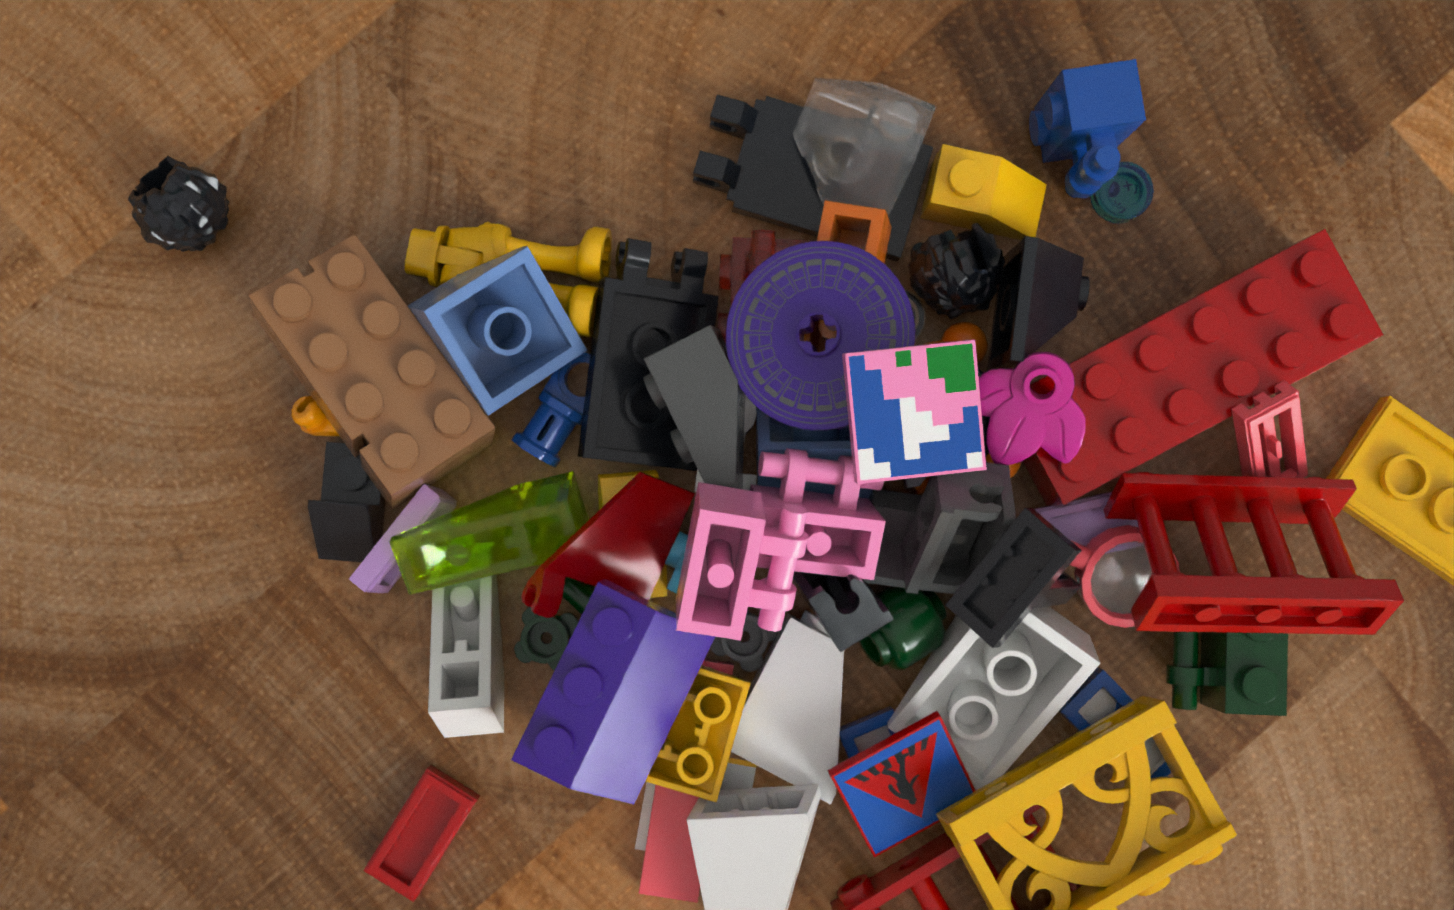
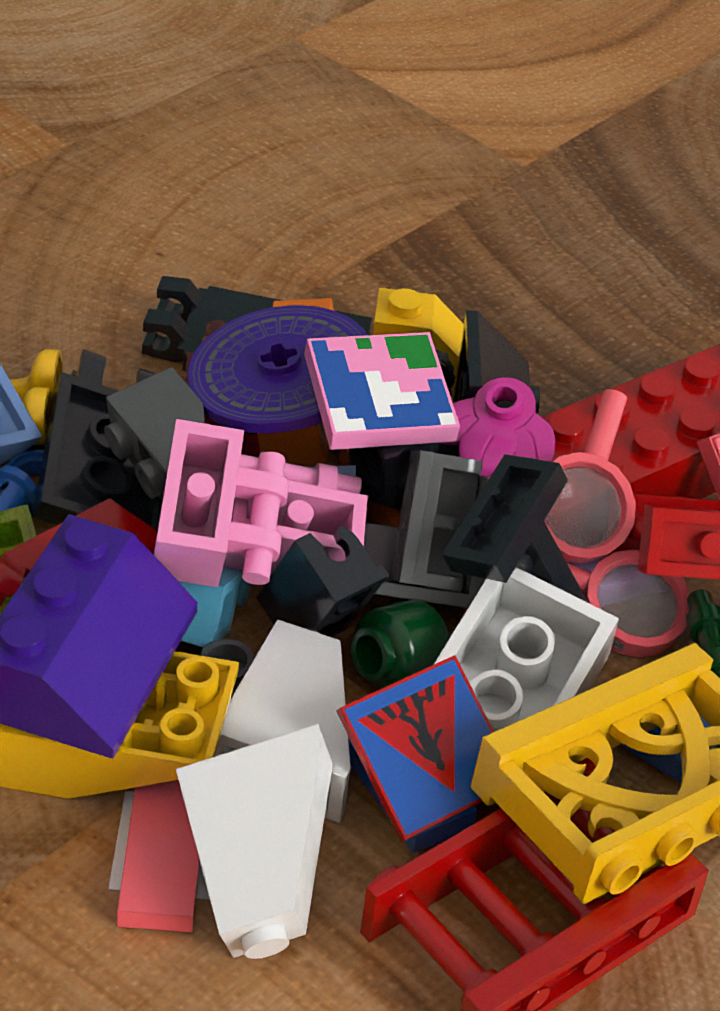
camera: 10 degrees left, 45 degrees down
clear slope [793,78,937,217] -> none
blue brick [1029,59,1146,198] -> none
tile [1090,161,1154,223] -> none
none -> piece [544,389,636,564]

